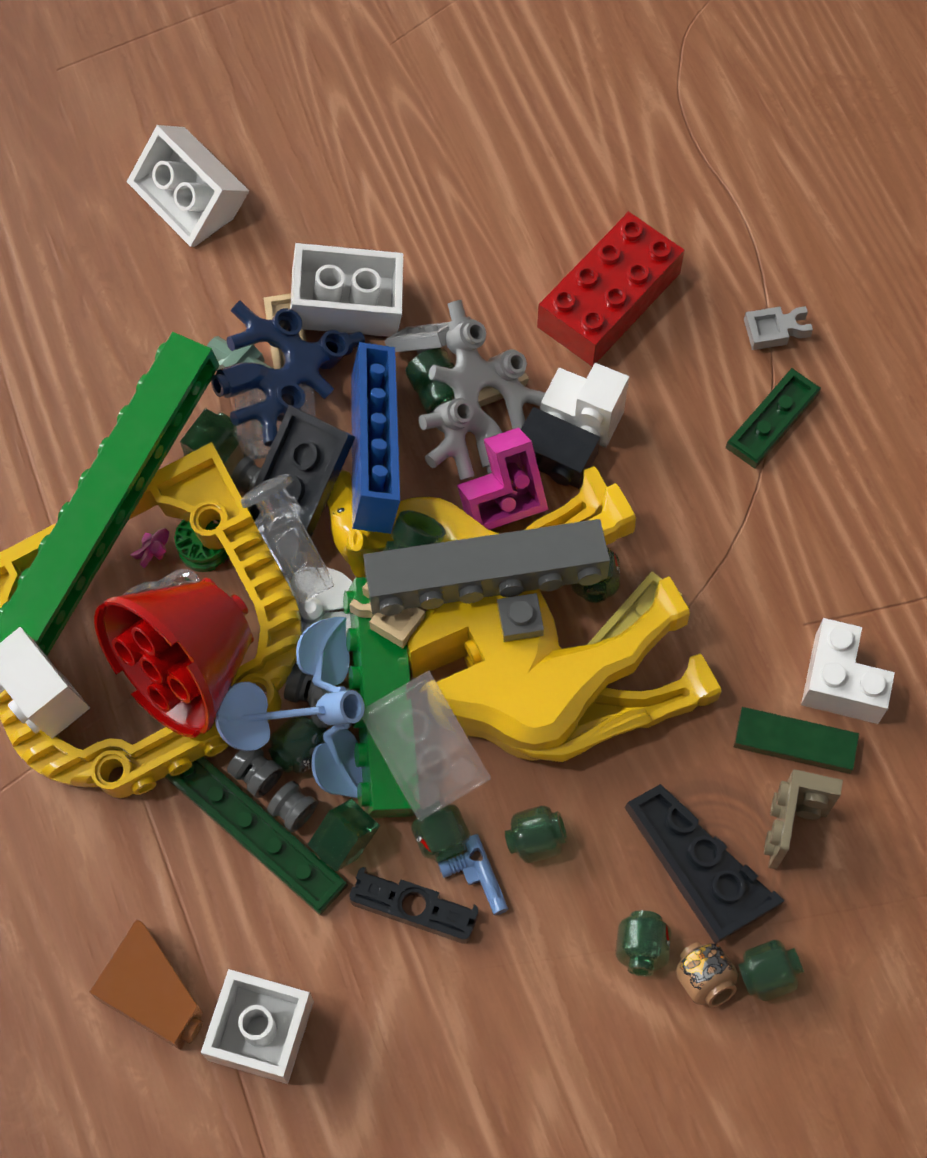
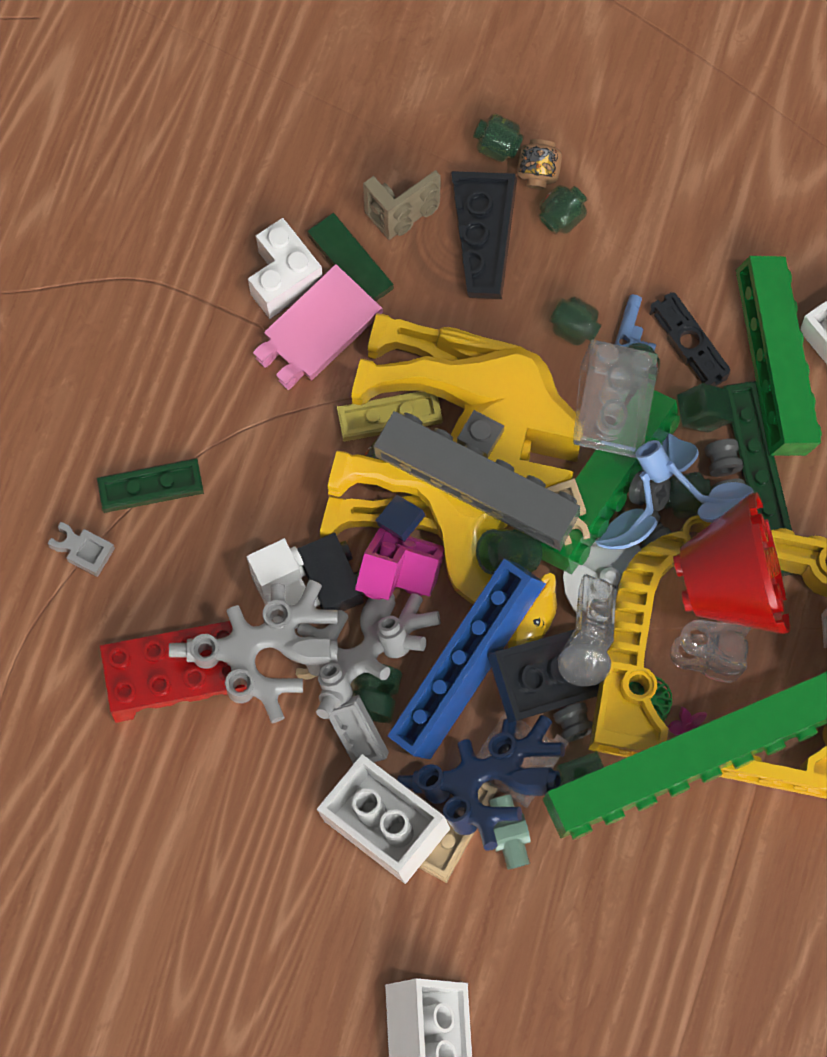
camera: 140 degrees left, 5 degrees up
none -> light grey plant [169,580,338,723]
none -> bright pink tile [253,264,383,390]
none -> dark blue tile [376,494,426,542]
none -> green brick [735,256,822,456]

